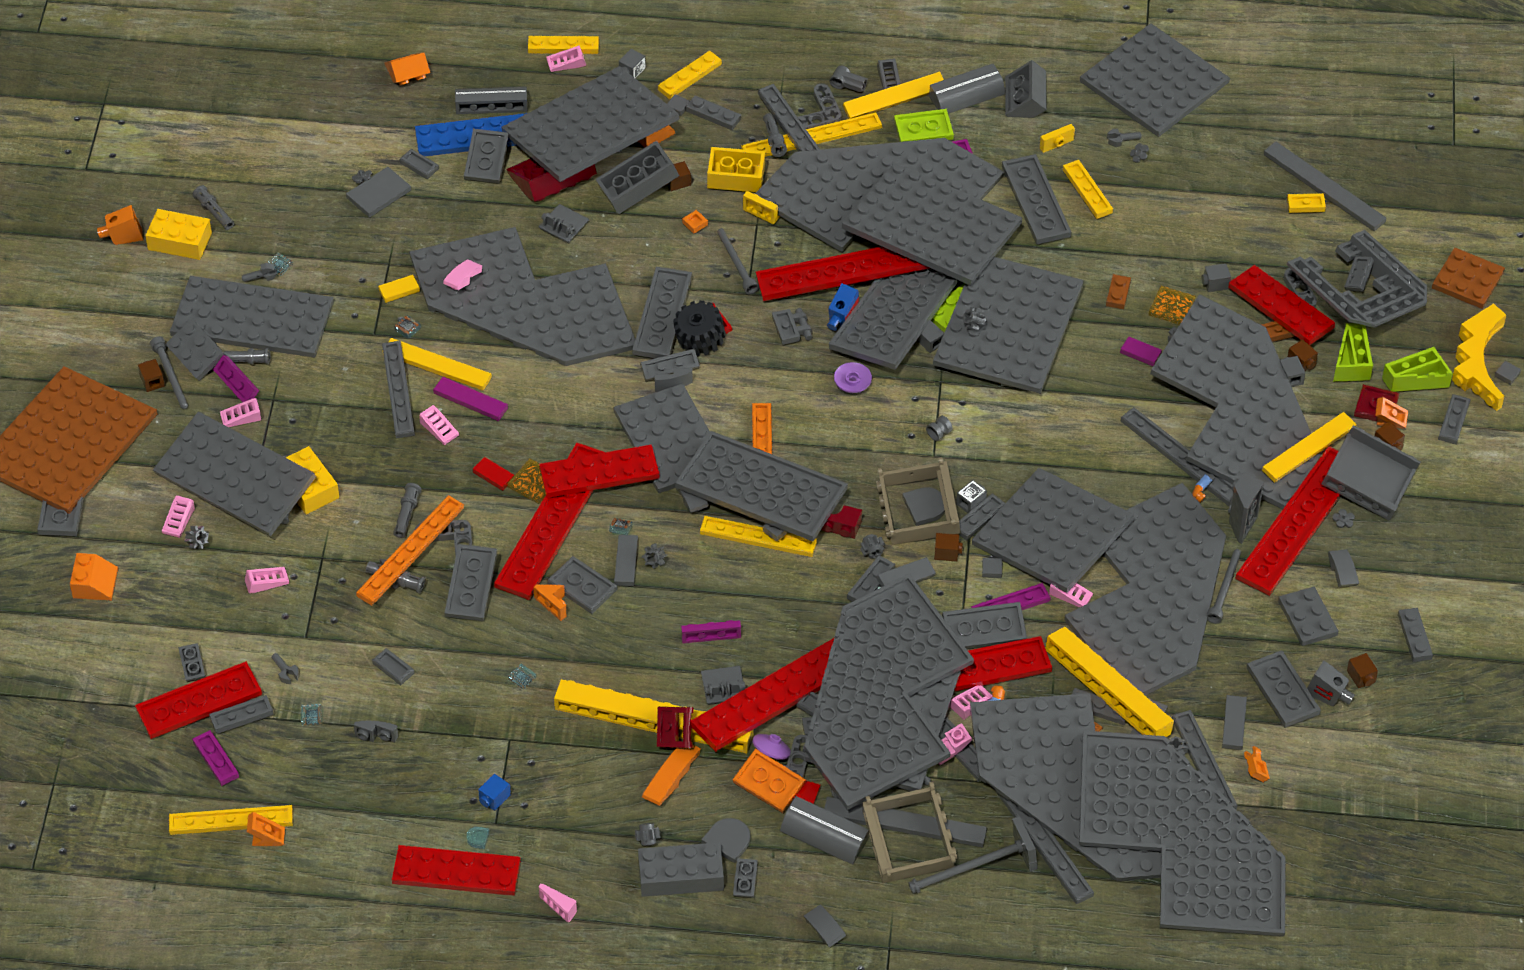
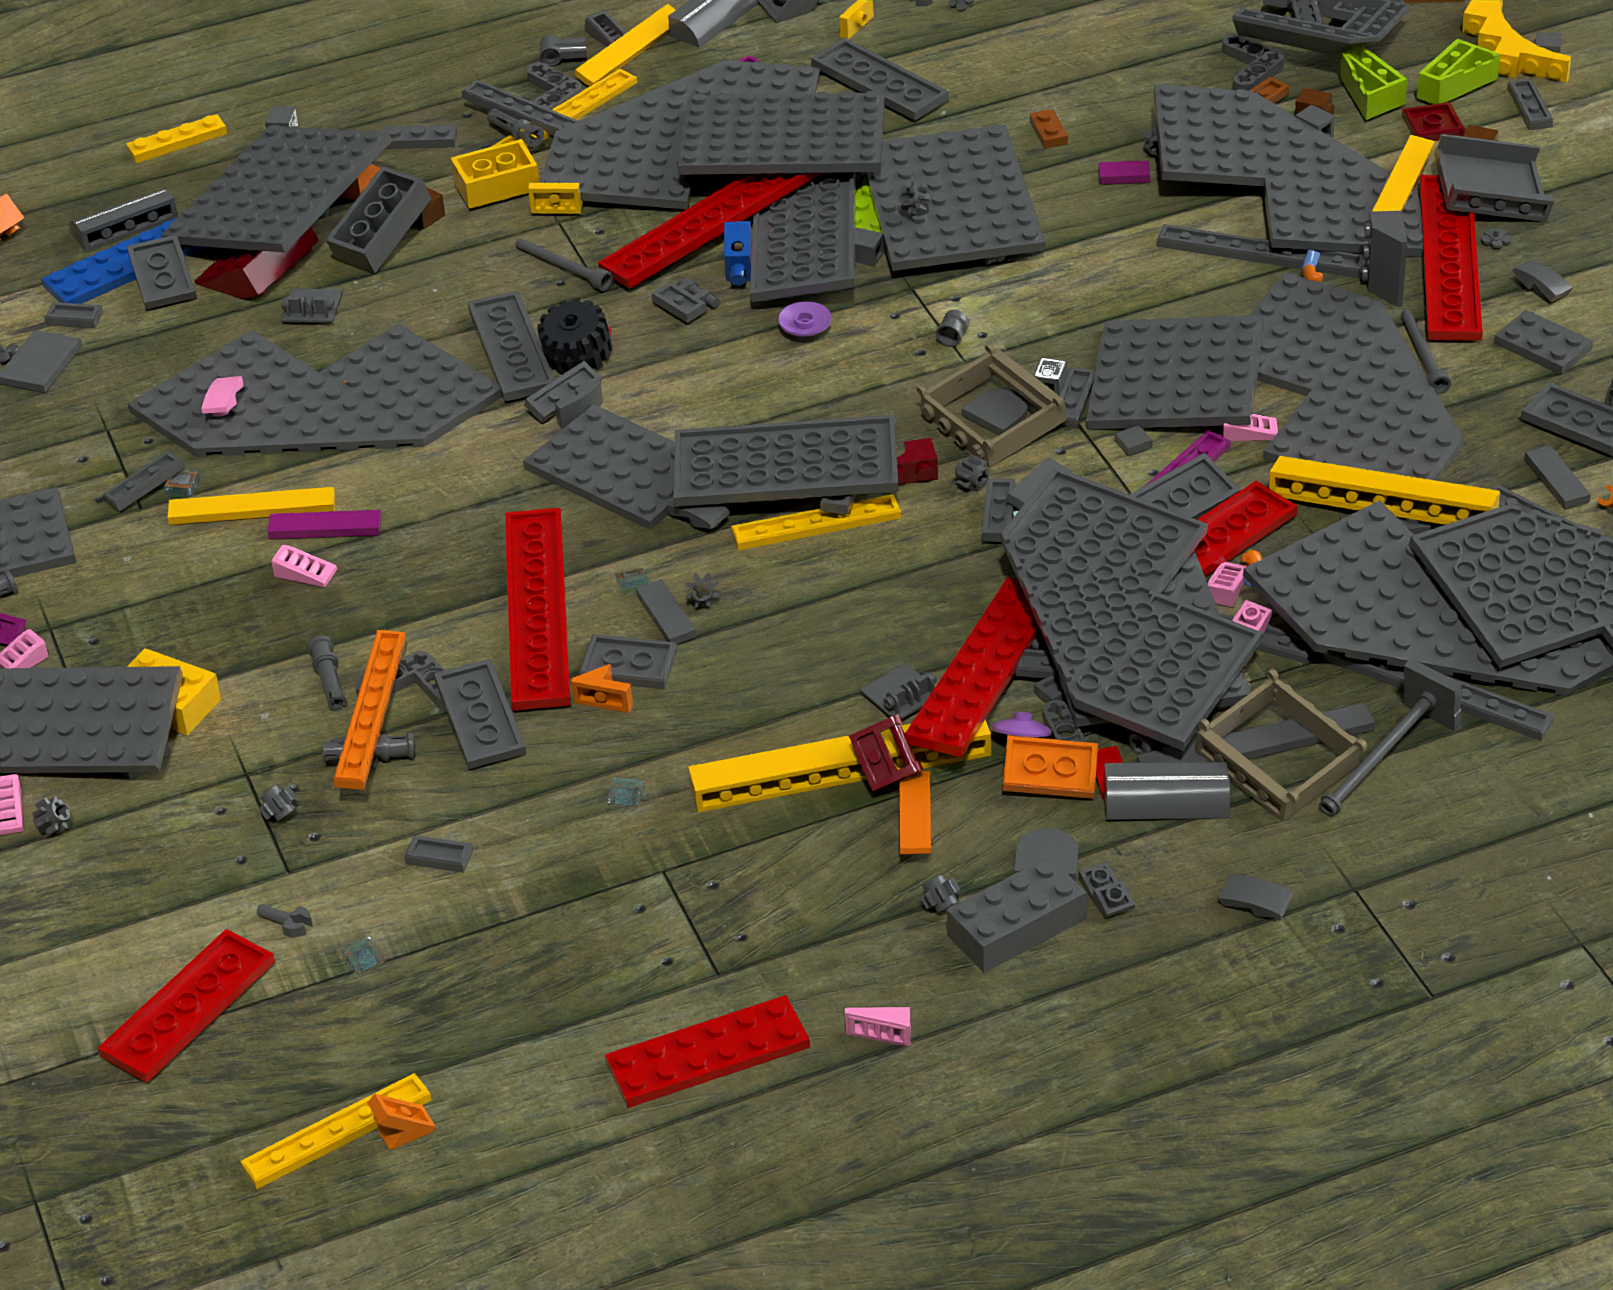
camera: 25 degrees left, 10 degrees down
dark grey slope [178,643,205,681] -> none
magenta plate [192,730,239,786] -> none
dark grey plate [209,695,274,734] -> none
bright pink slope [245,567,289,593] -> none
dark grey slope [354,721,398,743] -> none
yellow tile [378,275,420,303] -> none
dark grey tile [382,341,415,439] -> none
clear light blue tile [467,827,489,849] -> none
red tile [473,457,515,491] -> none
blue brick [478,774,511,811] -> none
clear yellow tile [508,458,546,504] -> none
red plate [539,444,660,498] -> none
bright pink slope [546,45,586,72] -> none
yellow plate [658,51,722,100] -> none
magenta plate [681,620,741,644] -> none
orange plate [682,210,708,234] -> none
orange tile [752,403,772,454] -> none
lime plate [894,109,954,142] -> none
reddish brown brick [934,533,963,562] -> none
yellow plate [1063,160,1113,219] -> none
clear yellow tile [1149,285,1196,325] -> none
dark grey brick [1201,263,1231,292] -> none
red plate [1228,265,1335,345] -> none
orange slope [1376,397,1408,429] -> none
none -> dark grey tile [102,451,185,512]
none -> dark grey gear [258,784,297,822]

